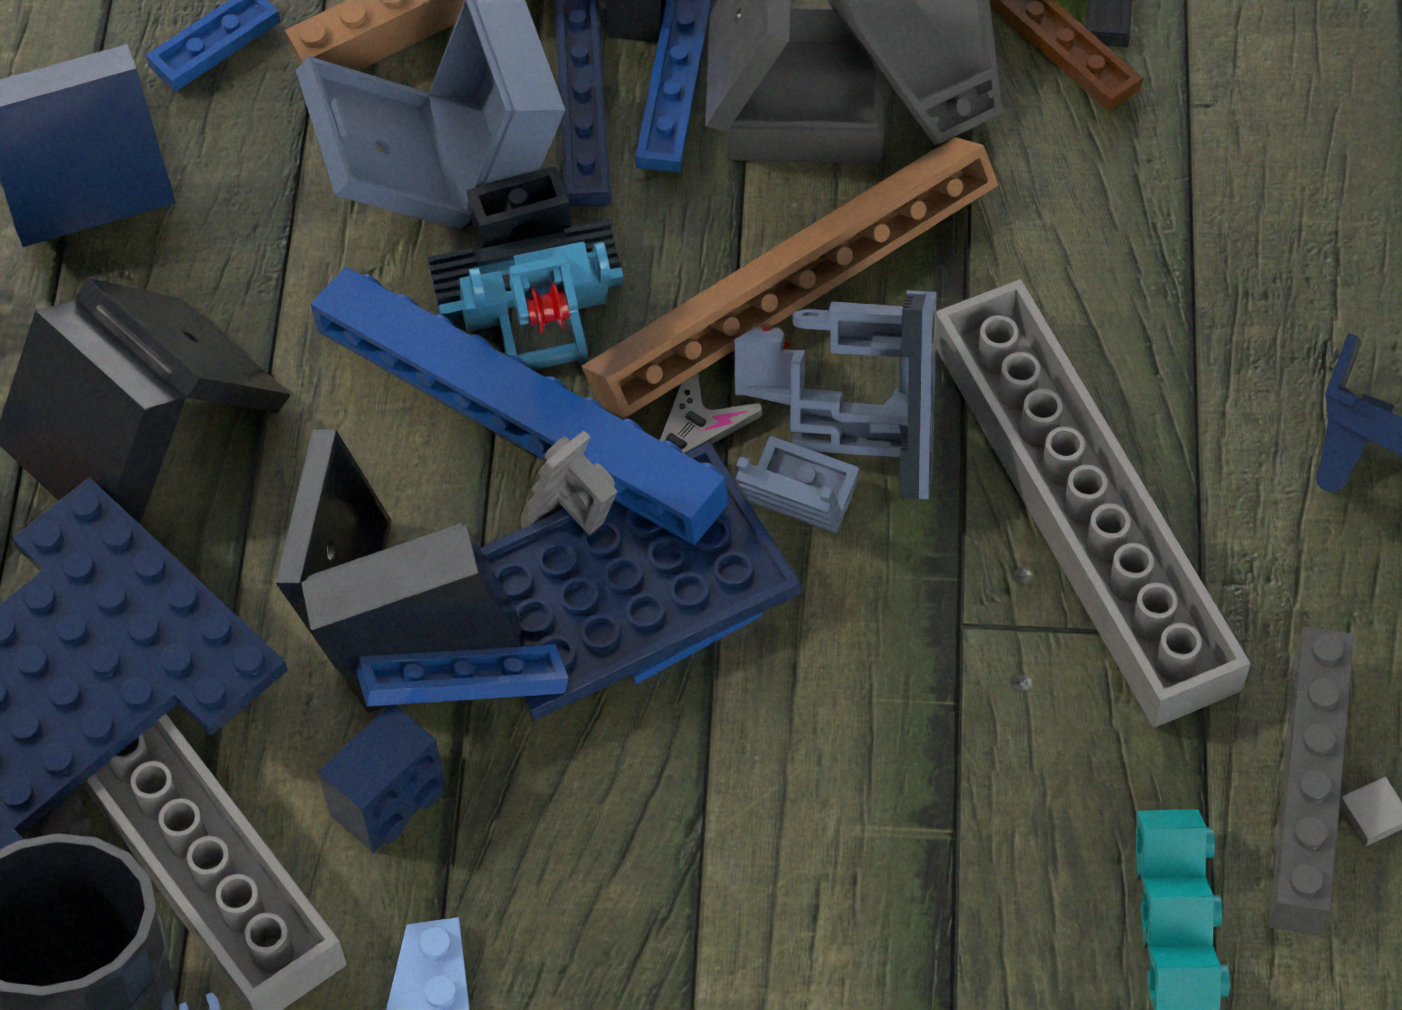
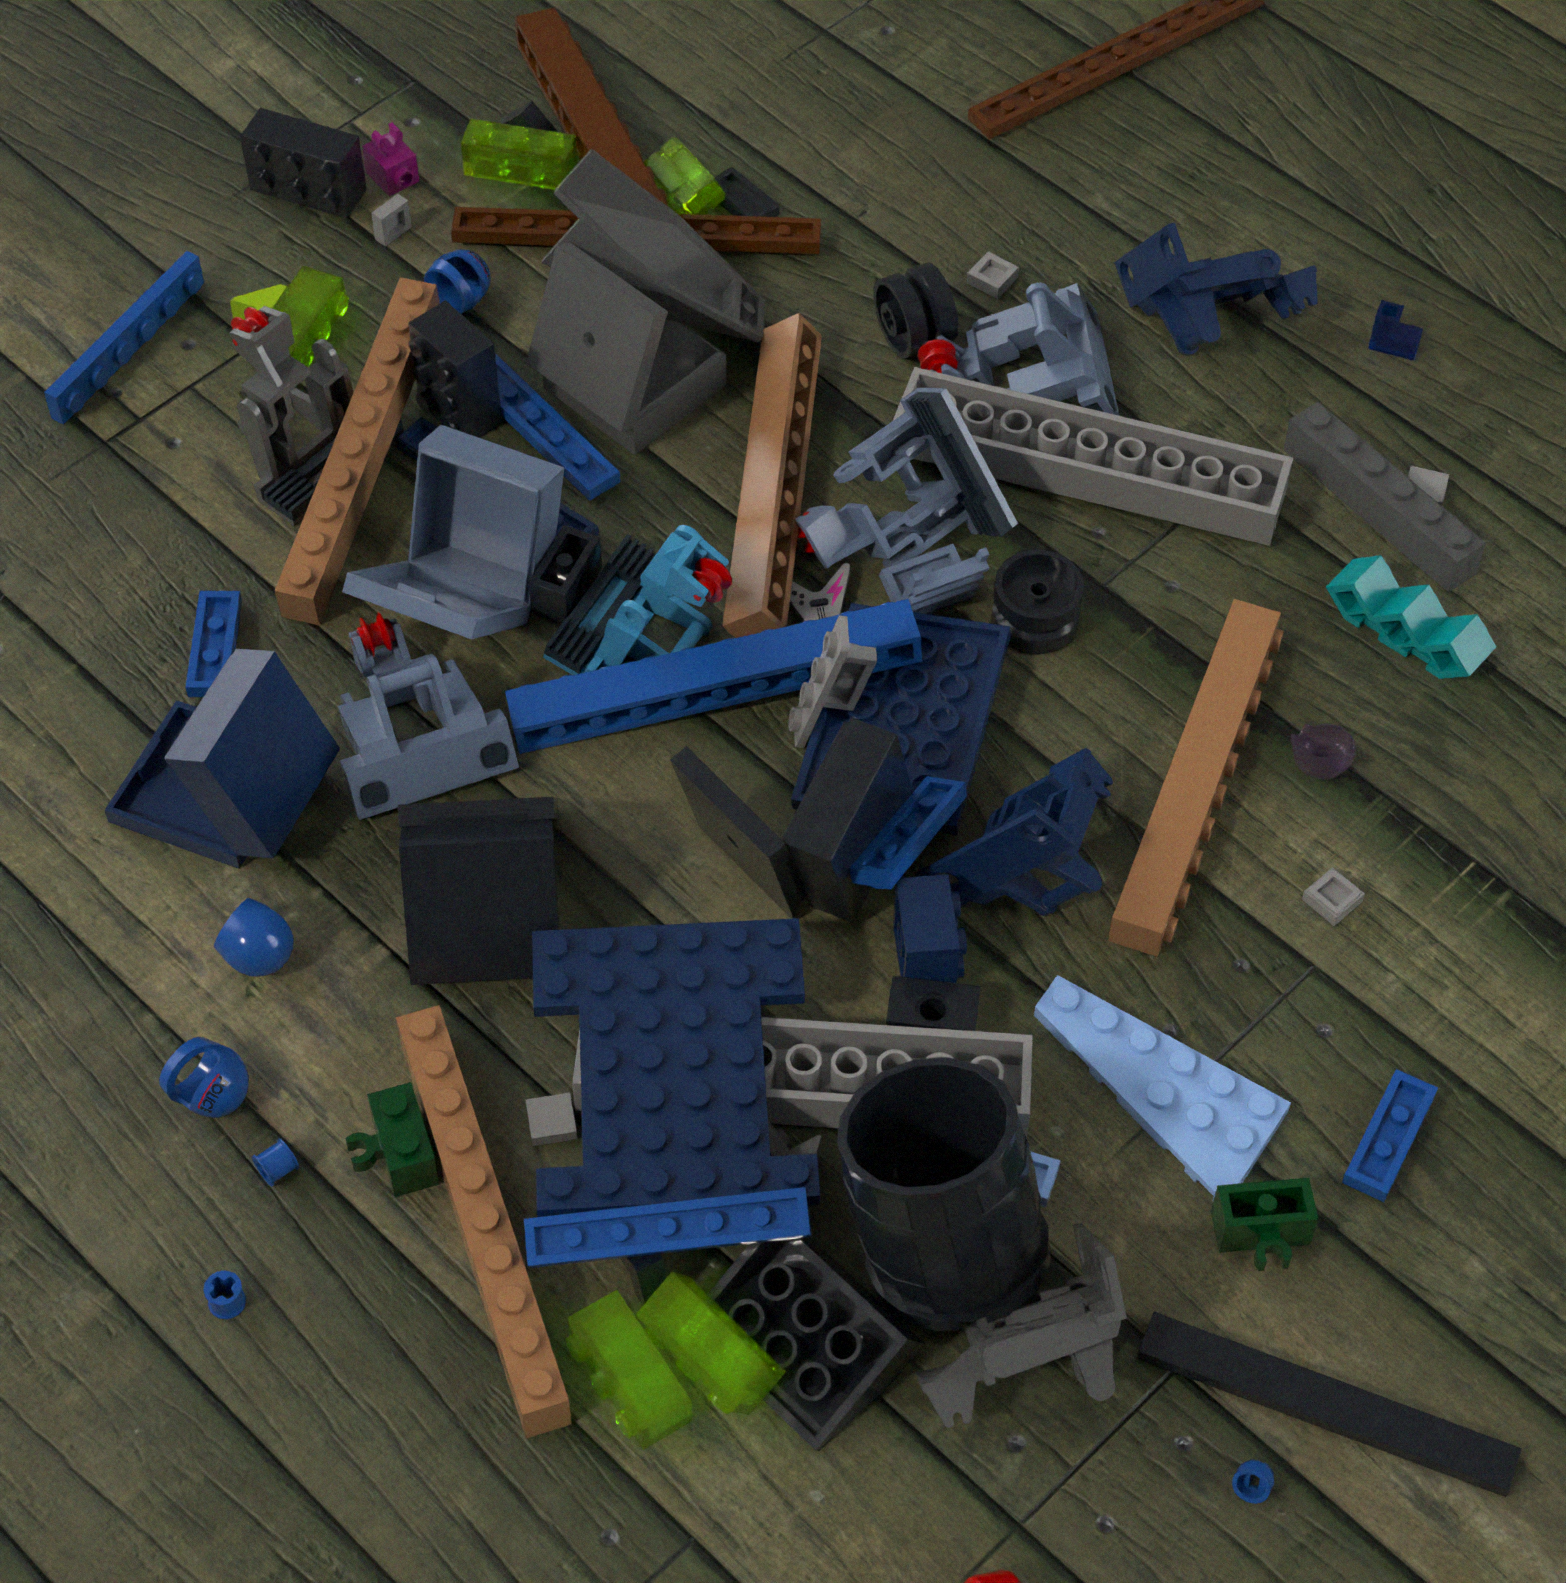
camera: 50 degrees left, 5 degrees down
none -> sand blue container [338,612,519,820]
none -> black wheel [873,262,959,358]
none -> black brick [886,975,981,1031]
none -> dark blue container [916,748,1113,916]
none -> sand blue container [918,283,1120,416]
none -> light grey tile [967,252,1019,299]
none -> black wheel [991,549,1084,654]
none -> medium nougat brick [1108,599,1284,957]
none -> clear purple hair [1291,723,1357,780]

